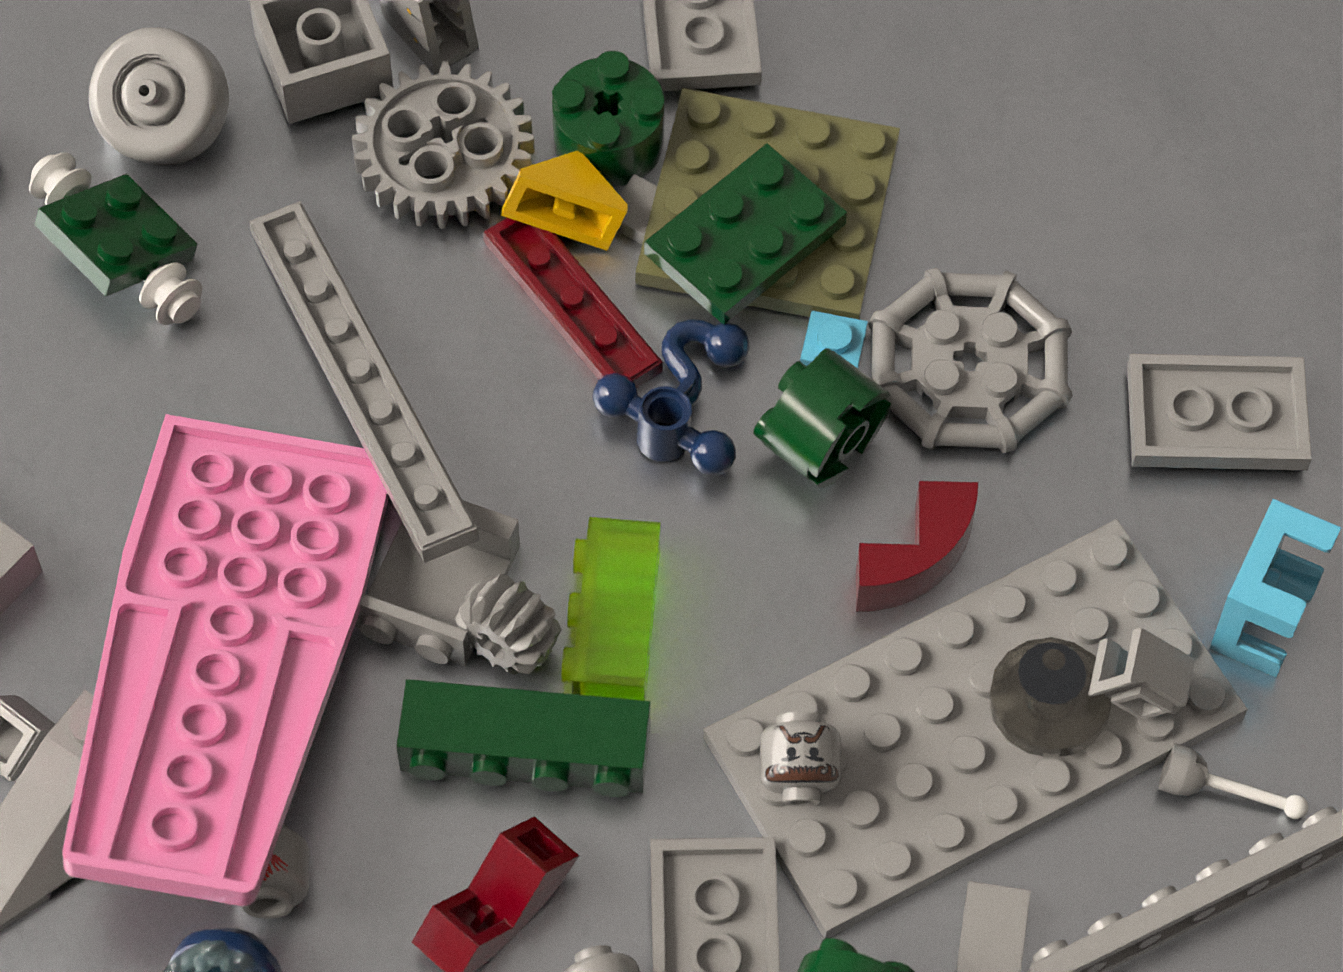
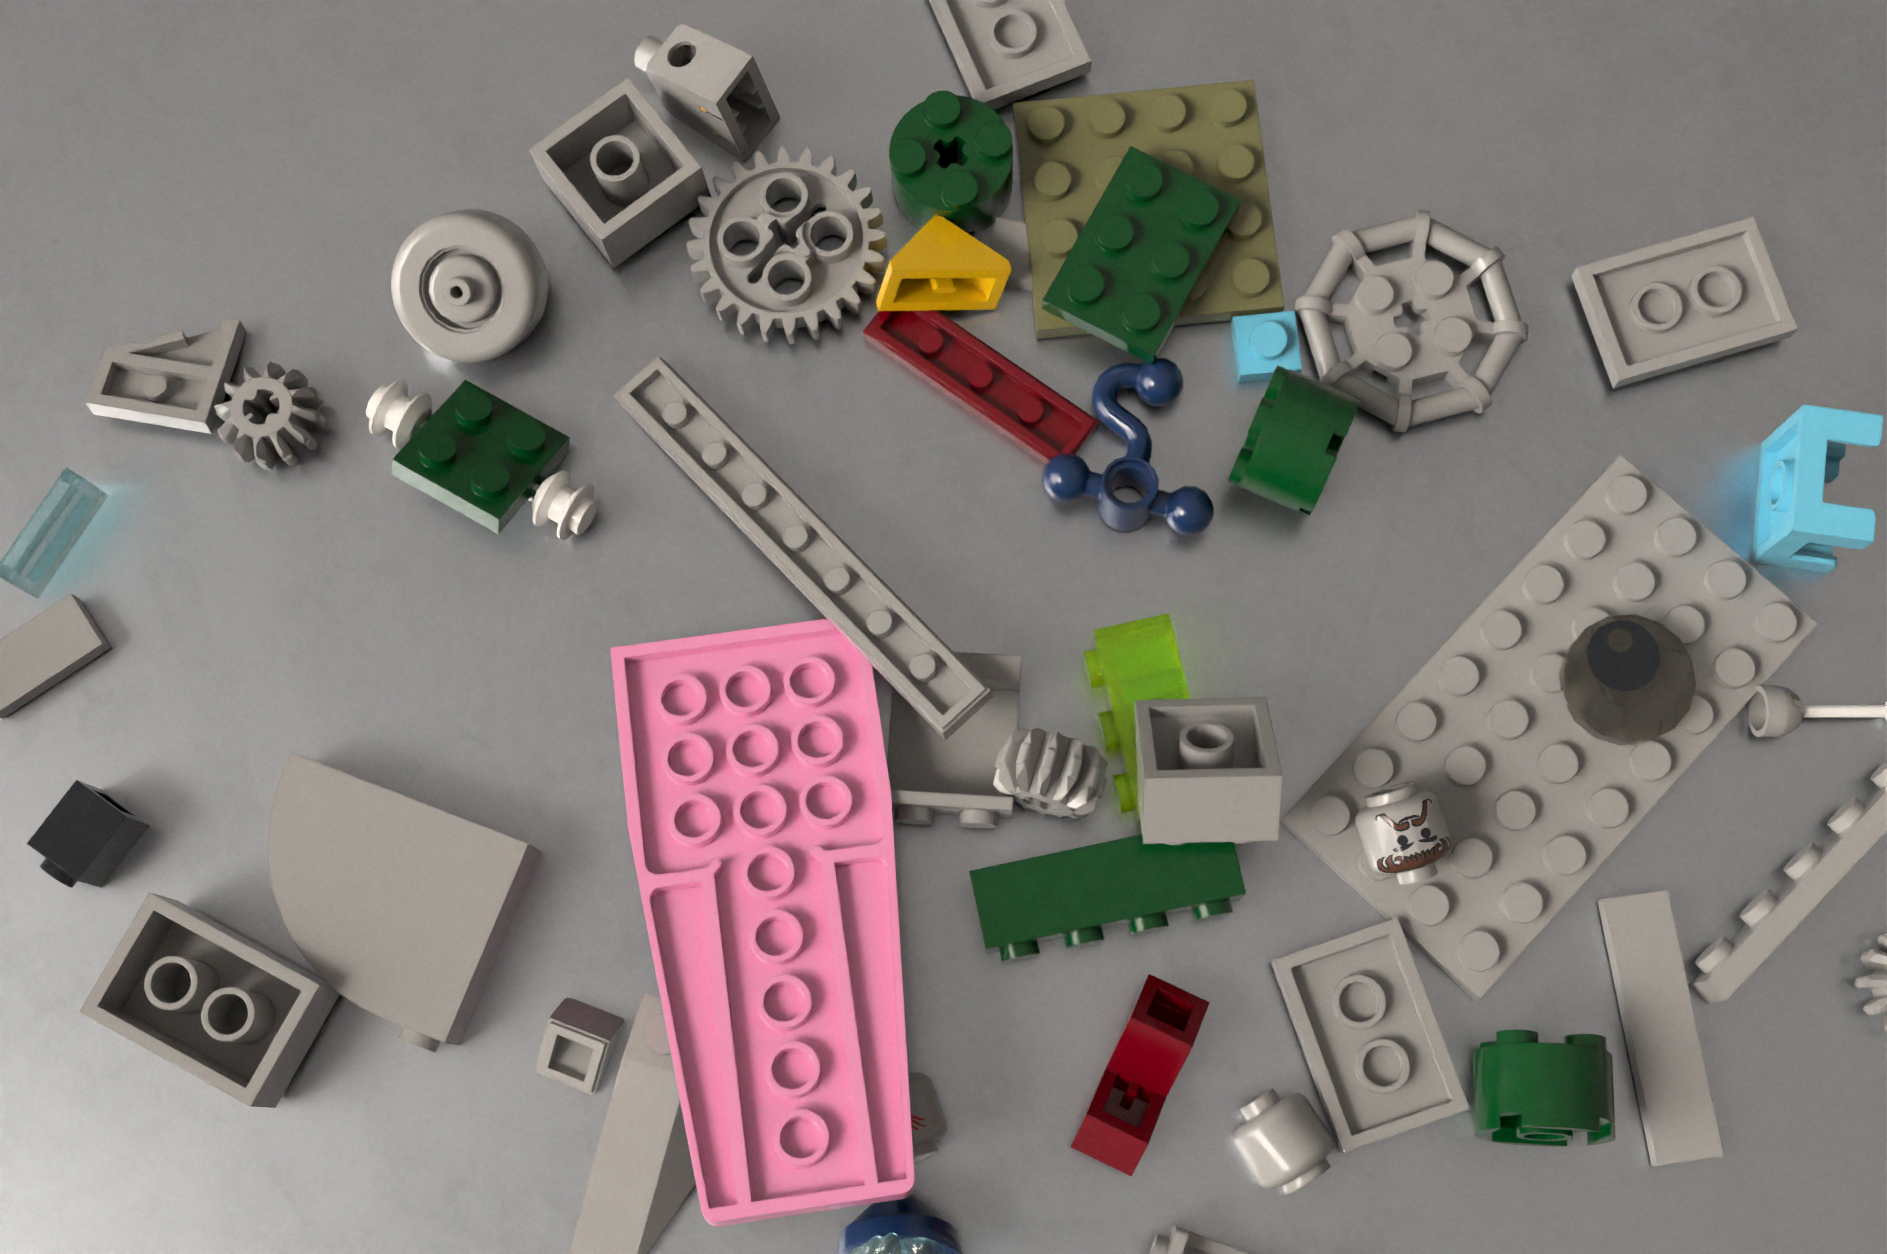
camera: 10 degrees left, 15 degrees up
dark red brick [856,481,979,612] -> none
light grey window [1089,627,1195,720] -> none
none -> light grey slope [1135,697,1283,845]

